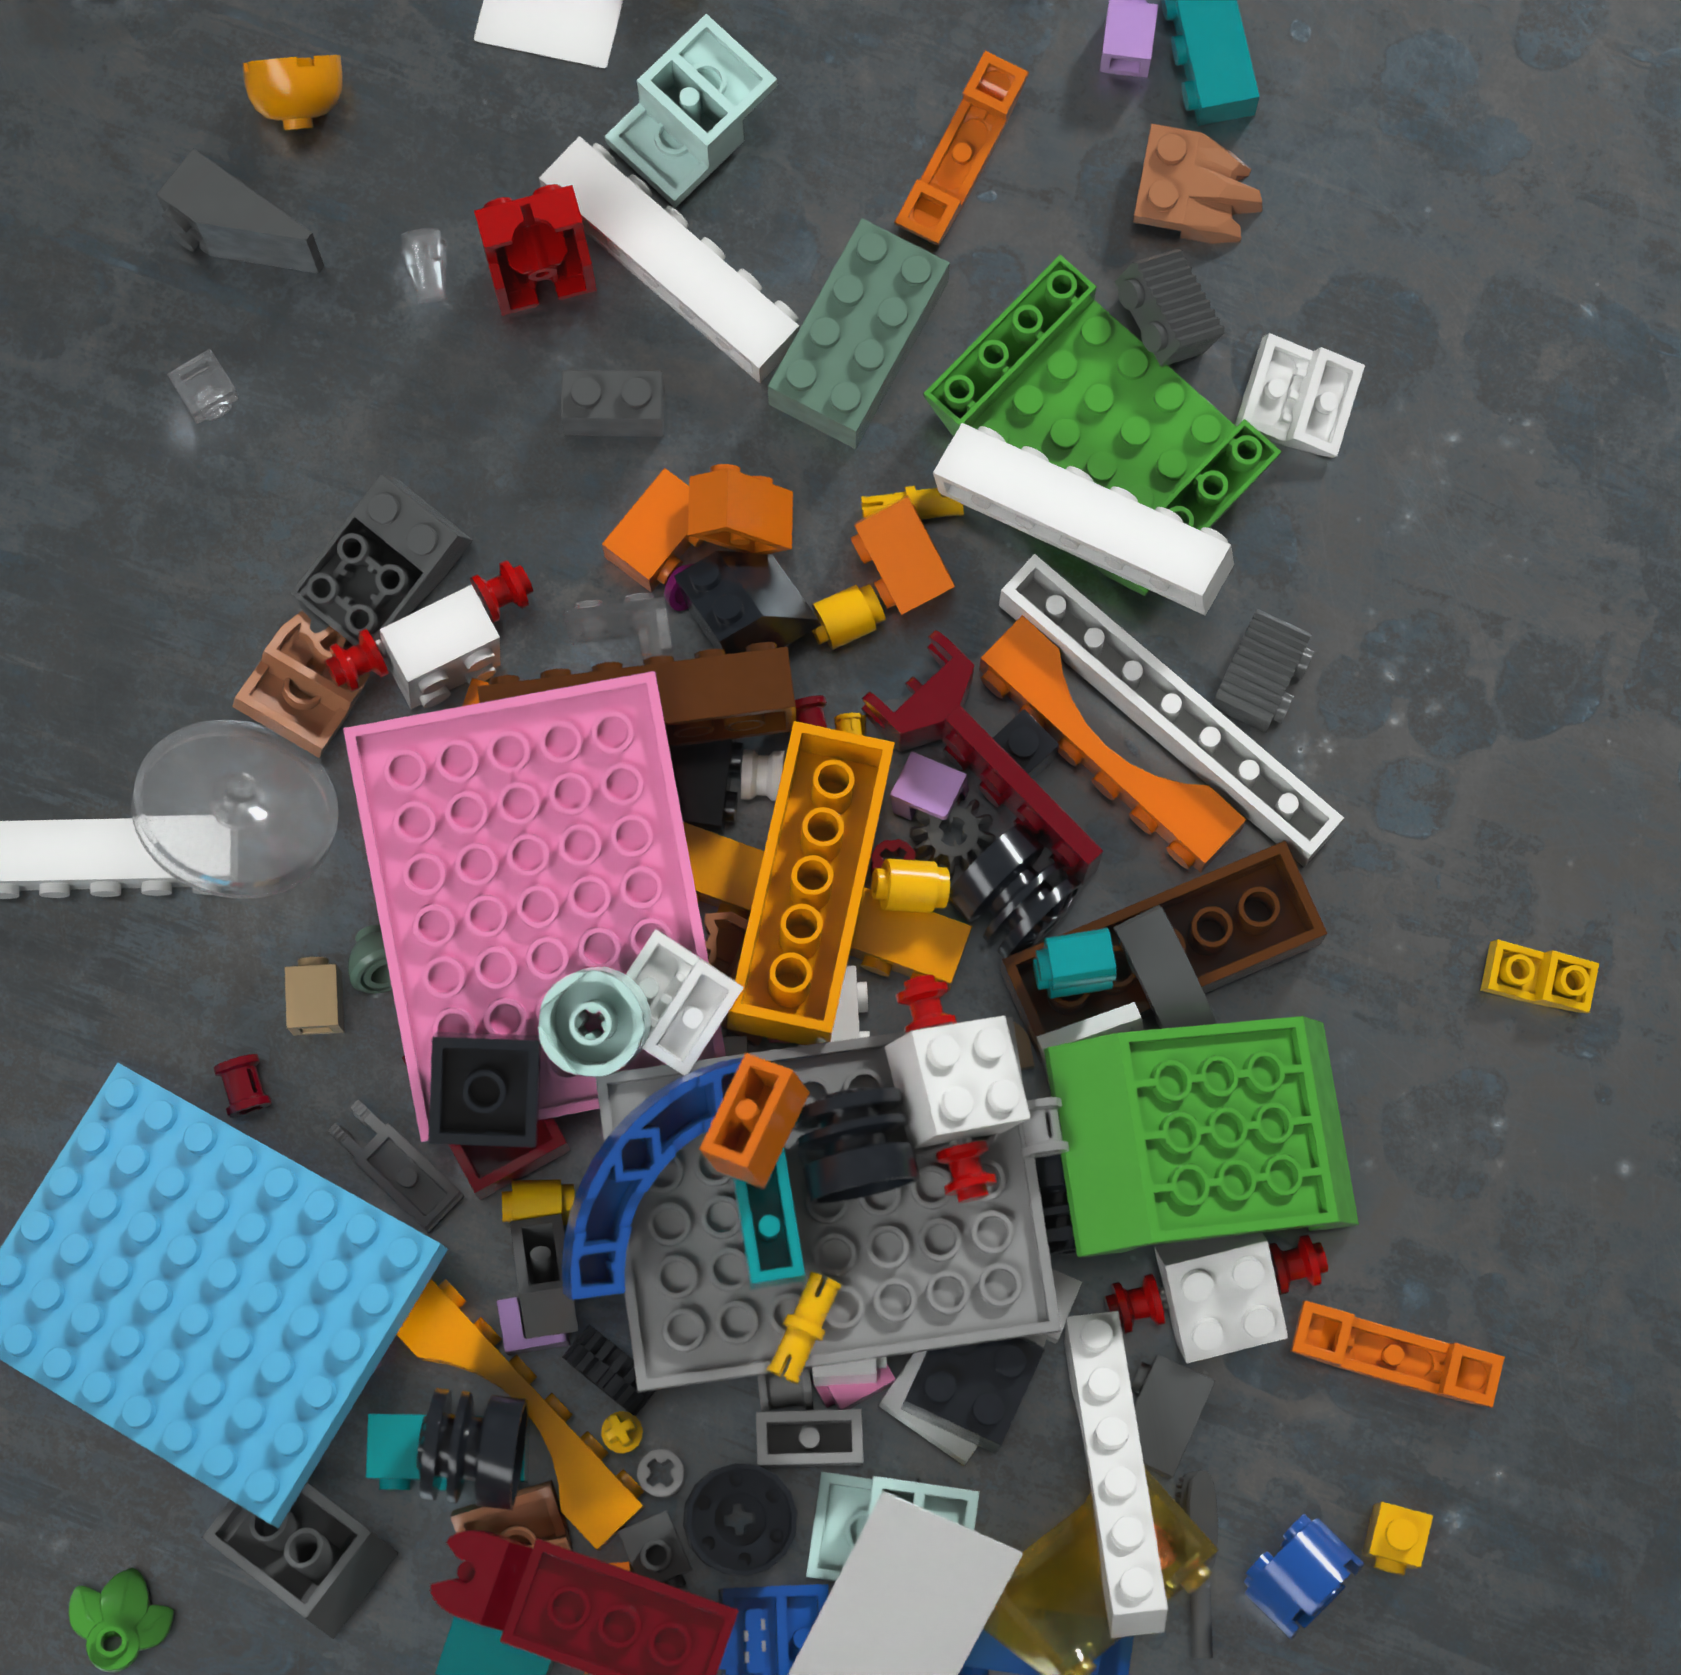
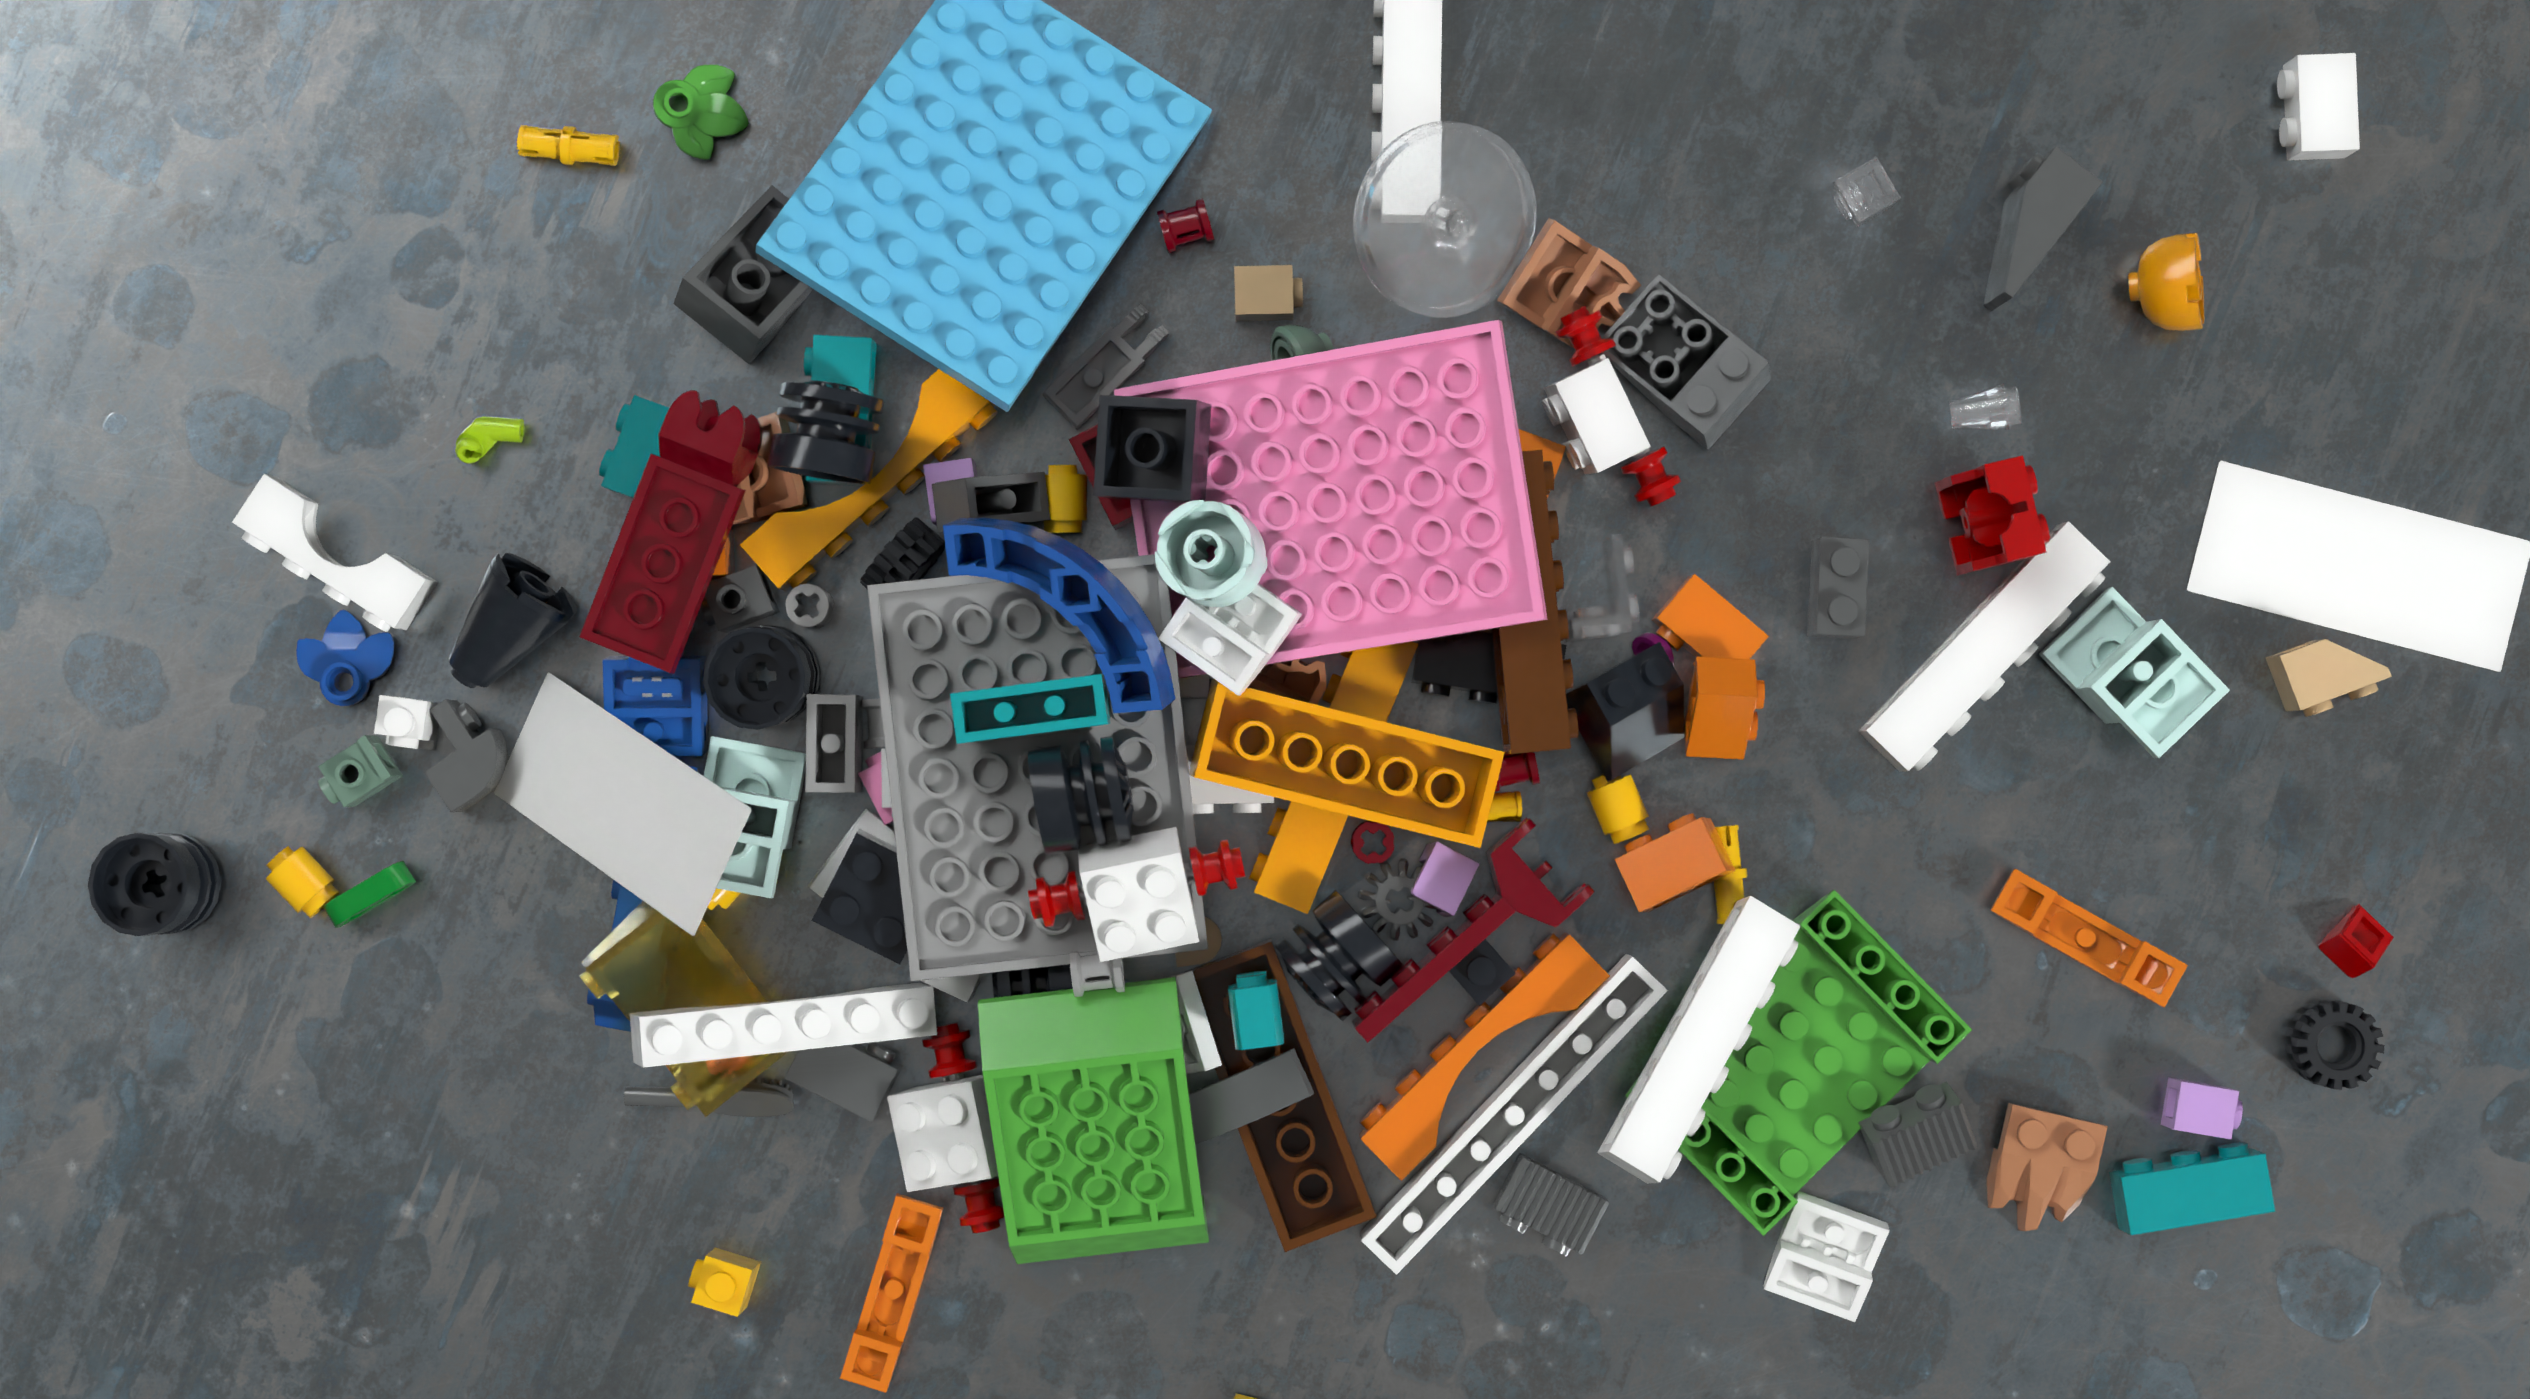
camera: 95 degrees right, 10 degrees up
yellow axle [601,1411,643,1454] -> none
orange brick [699,1053,810,1189] -> none
white wheel [741,749,784,802] -> none
yellow pin [766,1271,842,1384] -> none
sand green brick [767,218,950,449] -> none
yellow brick [871,858,950,913] -> none
blue brick [1244,1514,1365,1640] -> none

